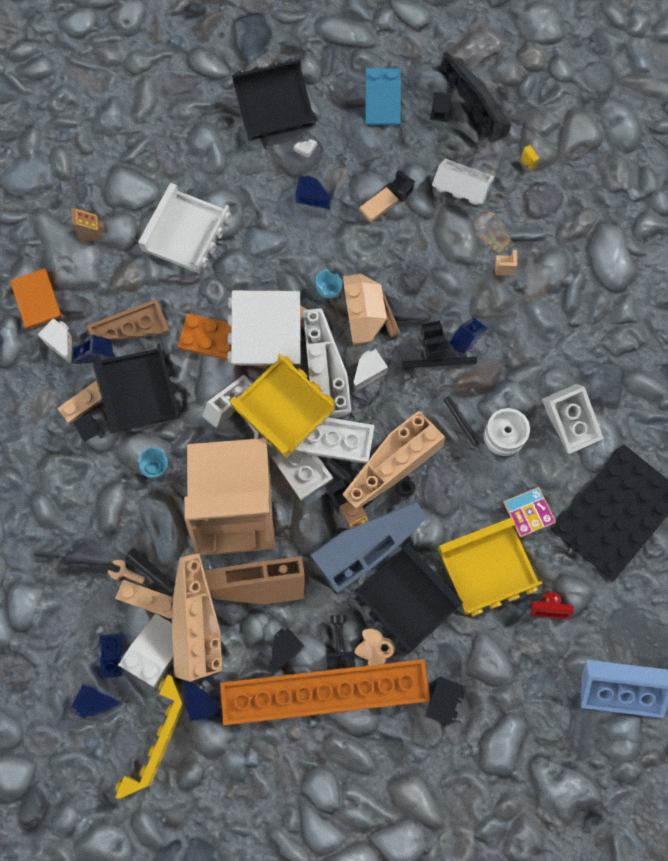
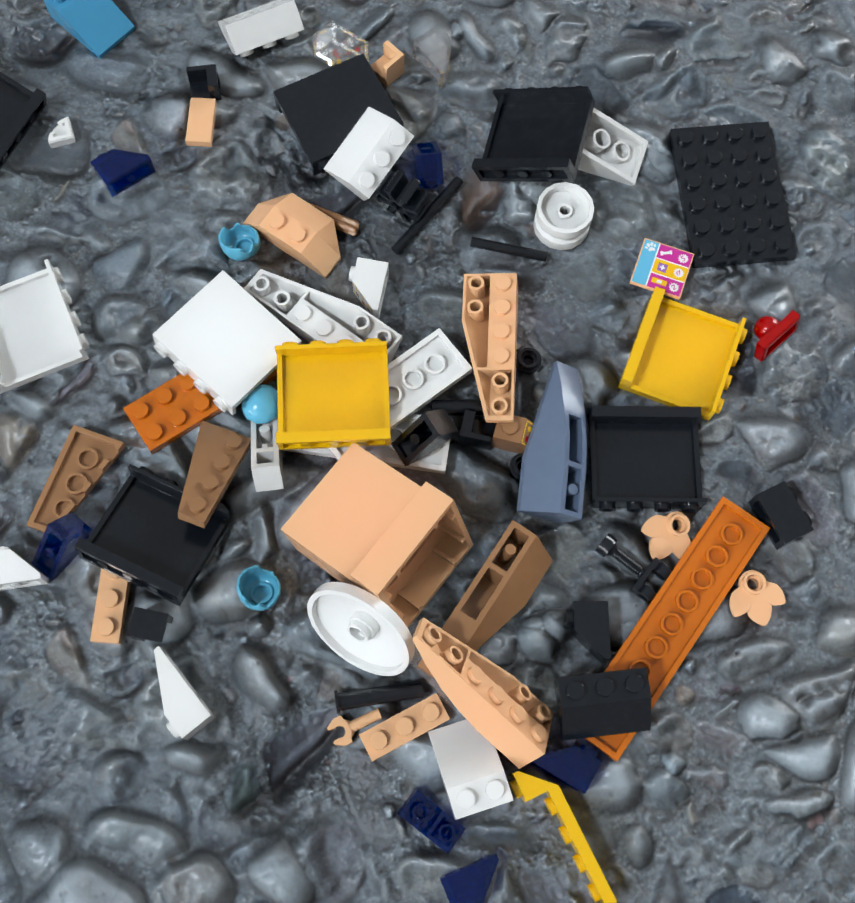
camera: 50 degrees left, 0 degrees up
none -> white slope [154,646,216,740]
none -> medium nougat wing [178,420,251,528]
none -> medium azure hair [241,384,278,424]
none -> black panel [273,53,404,176]
none -> white dish [307,582,415,676]
none -> white slope [323,107,414,201]
none -> black slope [391,408,459,466]
none -> black panel [472,86,595,182]
none -> black slope [554,667,651,741]
none -> light nougat plate [729,570,786,626]

